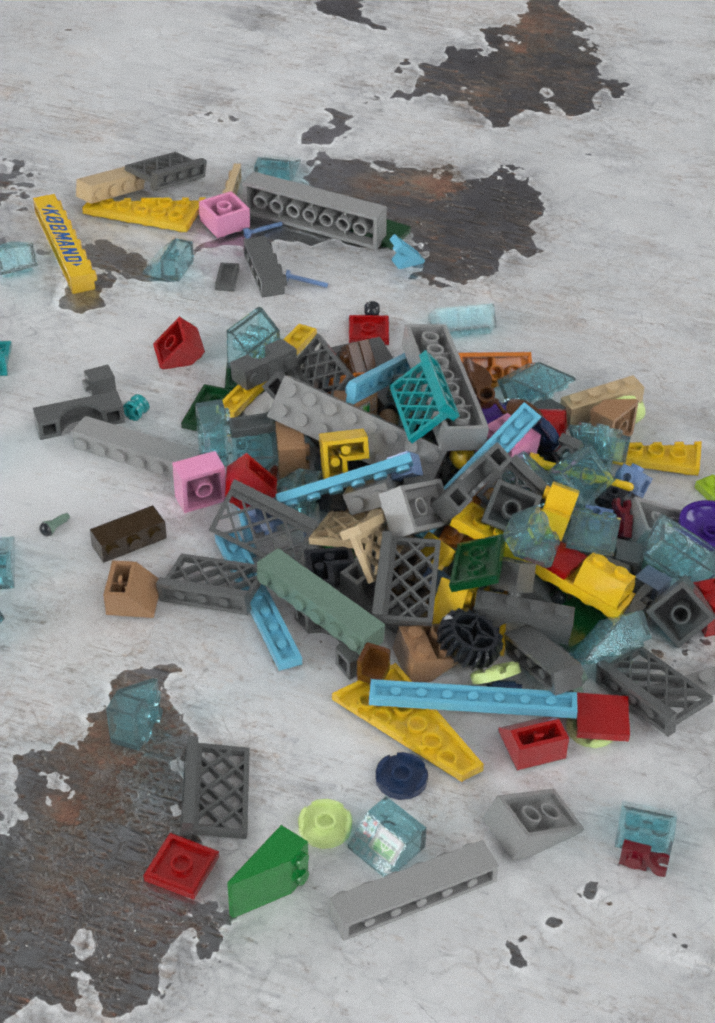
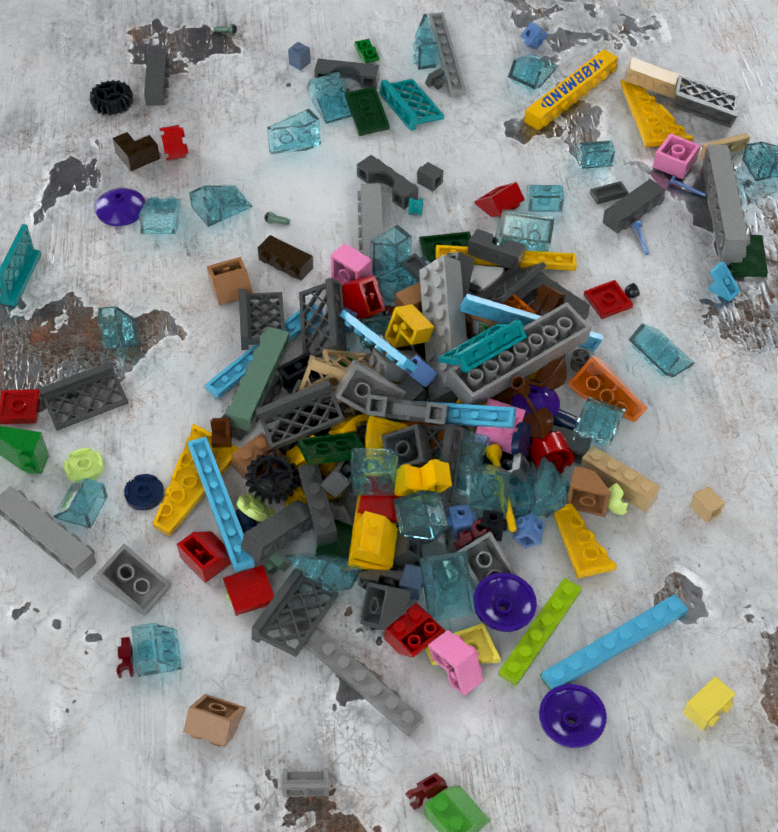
camera: 65 degrees right, 10 degrees up
none -> clear light blue slope [527,185,564,212]
none -> tan brick [691,486,725,523]

